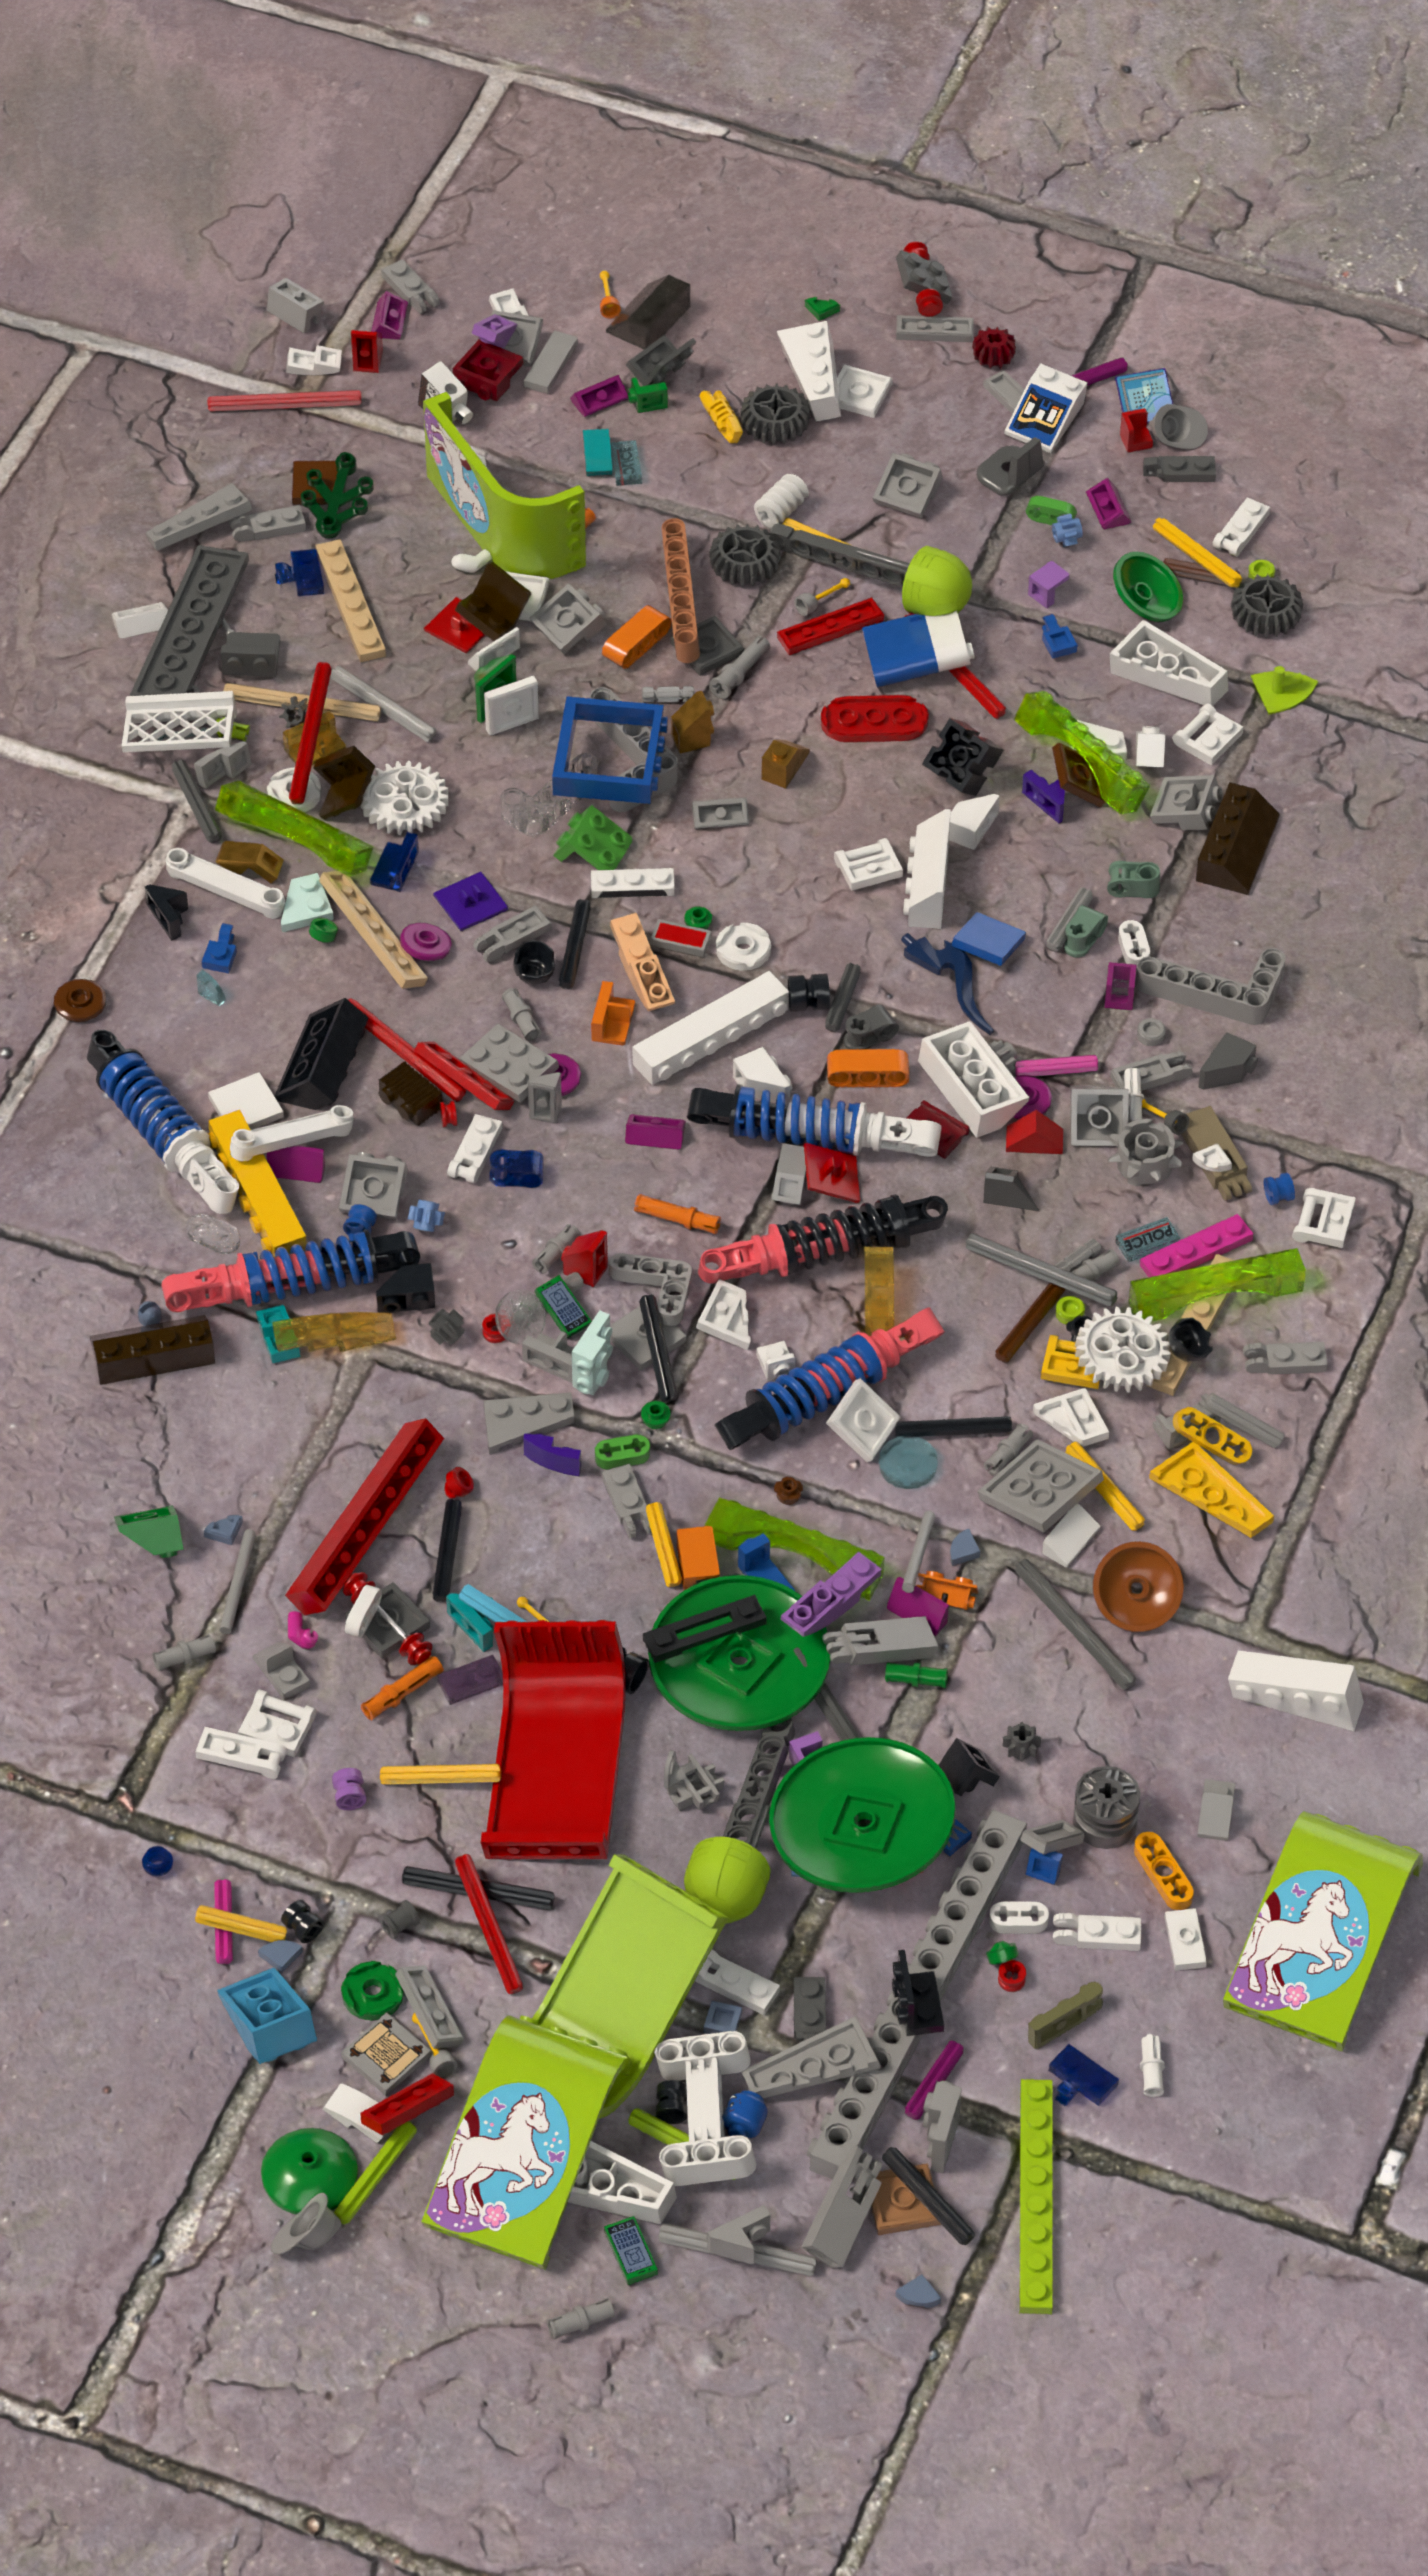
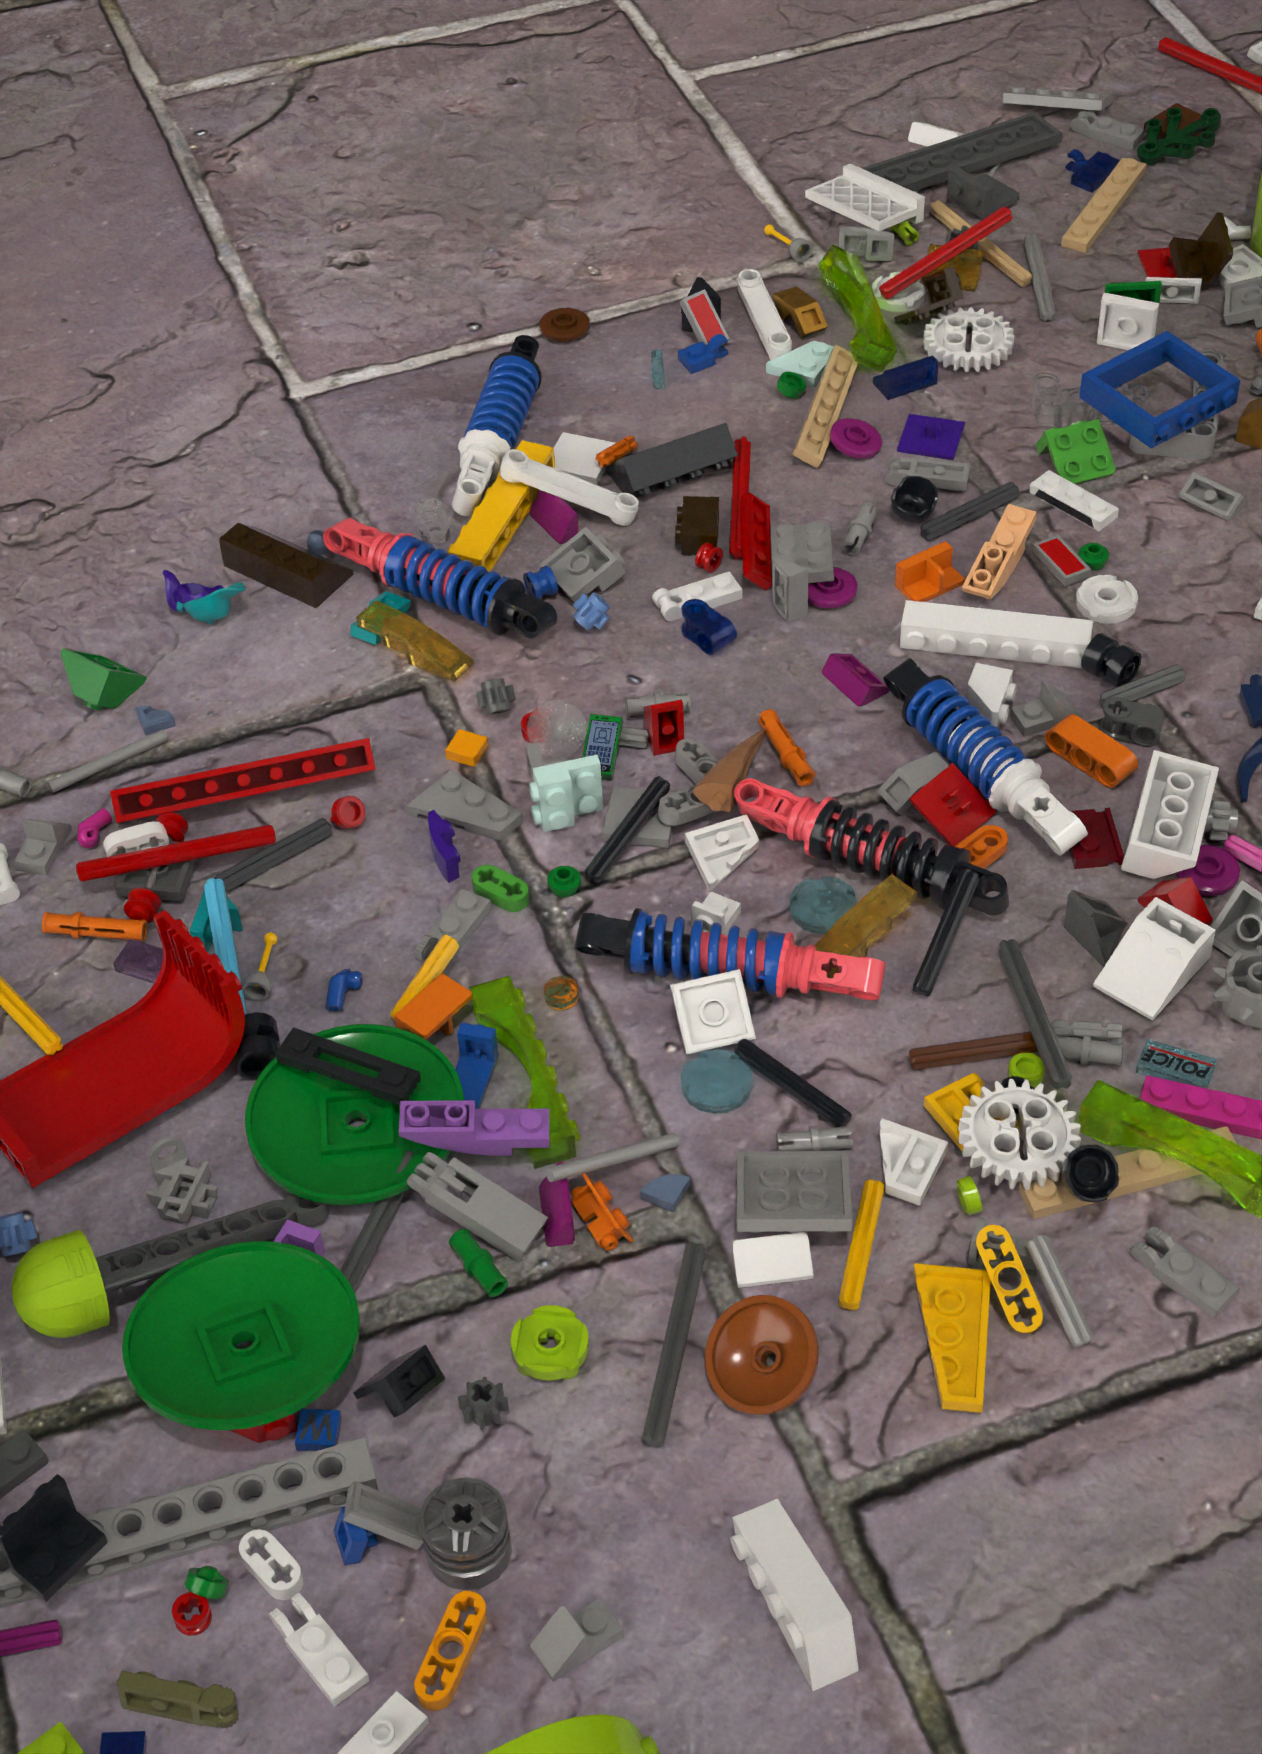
camera: 50 degrees right, 5 degrees down
dark grey axle [172,760,221,843] -> none
black slope [376,1263,435,1314] -> none
reddish brown plate [774,1477,803,1505] -> none
none -> red axle [76,825,276,882]
none -> hair [163,570,245,624]
none -> blue arm [325,969,363,1012]
none -> light orange tile [445,729,489,767]
none -> lime plate [510,1305,589,1381]
none -> clear orange tile [544,976,579,1011]
none -> orange axle [595,435,638,468]
none -> tile [679,289,730,345]
none -> medium nougat piece [693,729,766,812]
none -> light grey hinge [764,224,813,262]
none -> clear light blue tile [790,876,857,934]
none -> black axle [913,869,979,997]
none -> orange plate [955,825,1008,869]
none -> lime tile [956,1176,983,1216]
none -> light grey slope [1010,681,1082,737]
none -> white slope [1093,897,1216,1021]

